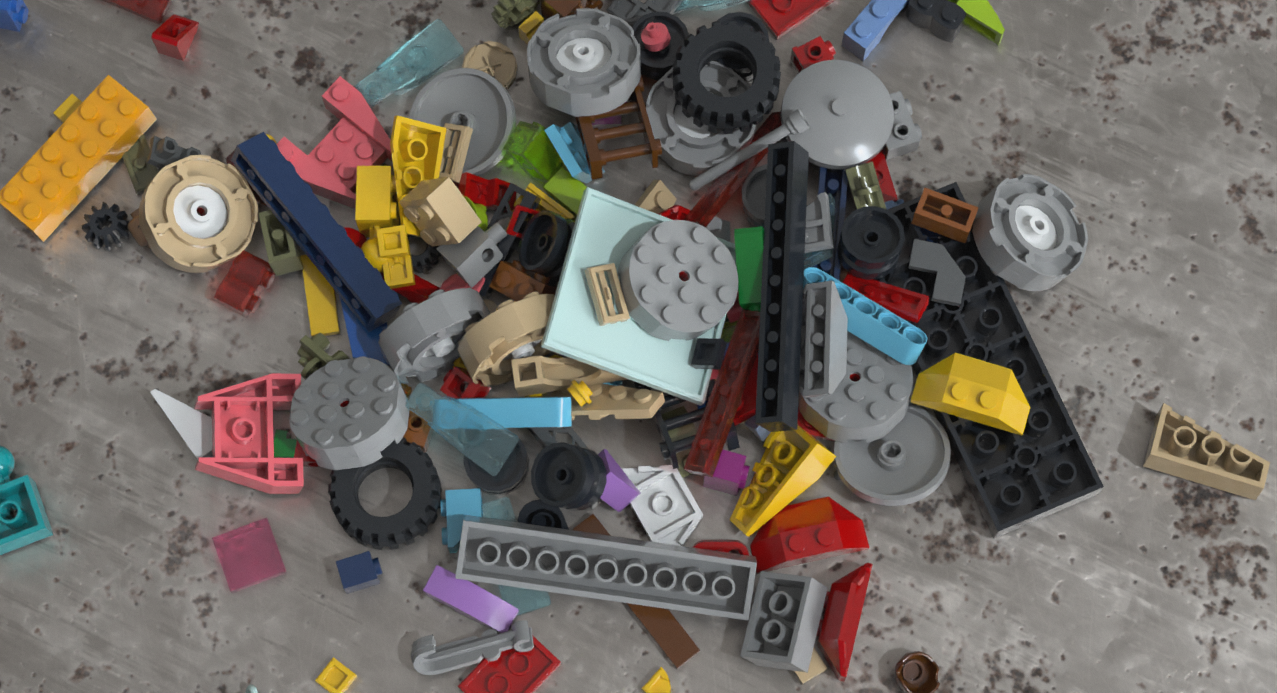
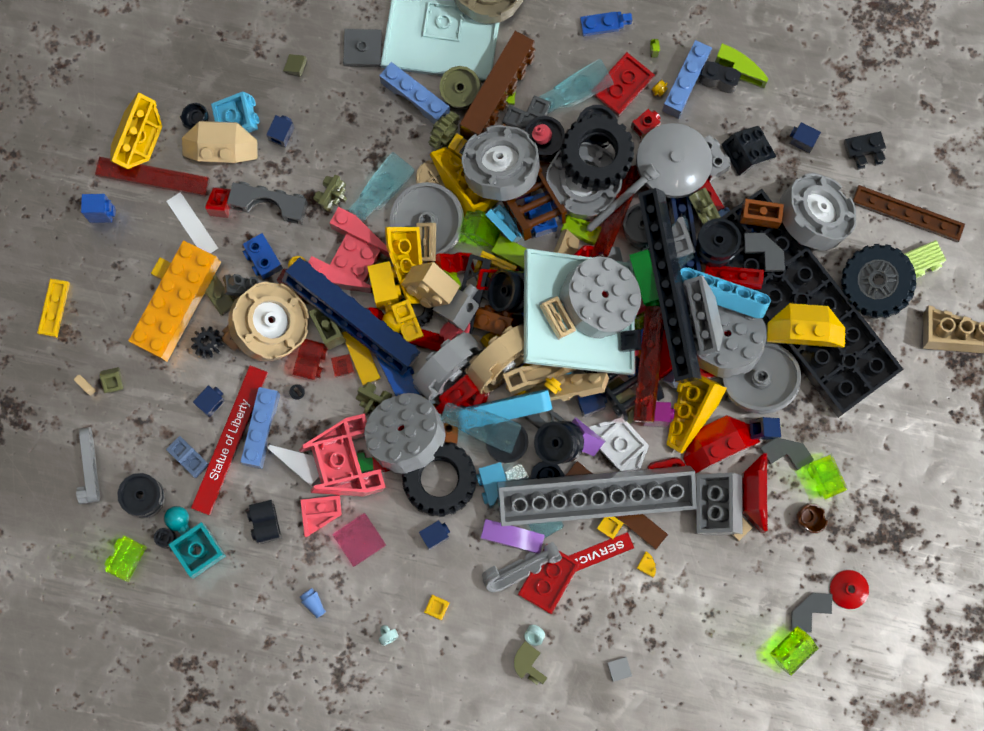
camera: 15 degrees left, 5 degrees up
none -> white sticker [166,192,218,253]
none -> sand blue slope [166,436,209,478]
none -> red tile [191,365,268,516]
none -> dark blue brick [193,385,225,418]
none -> dark grey arch [227,181,308,225]
none -> medium blue arch [241,387,280,469]
none -> blue brick [242,233,283,280]
none -> black brick [247,499,282,544]
none -> black hinge [289,384,305,400]
none -> medium blue cone [299,588,326,618]
none -> coral wing [301,495,342,537]
none -> olive hips [313,175,347,213]
none -> clear red tile [331,354,354,378]
none -> yellow wedge [430,147,499,222]
none -> red hinge [435,375,479,414]
none -> blue brick [522,192,558,238]
none -> lime plate [560,215,603,246]
none -> red sticker [569,532,634,572]
none -> dark blue brick [577,393,608,418]
none -> yellow plate [597,517,624,540]
none -> yellow plate [651,79,668,96]
none -> black bracket [721,126,776,176]
none -> dark blue brick [749,417,781,440]
none -> dark grey tile [760,438,814,470]
none -> dark blue brick [789,122,821,154]
none -> clear neon green brick [807,453,848,500]
none -> black wheel [841,243,917,319]
none -> black plate [844,131,886,170]
none -> reddish brown tile [853,185,965,242]
none -> yellowish green brick [904,240,946,279]

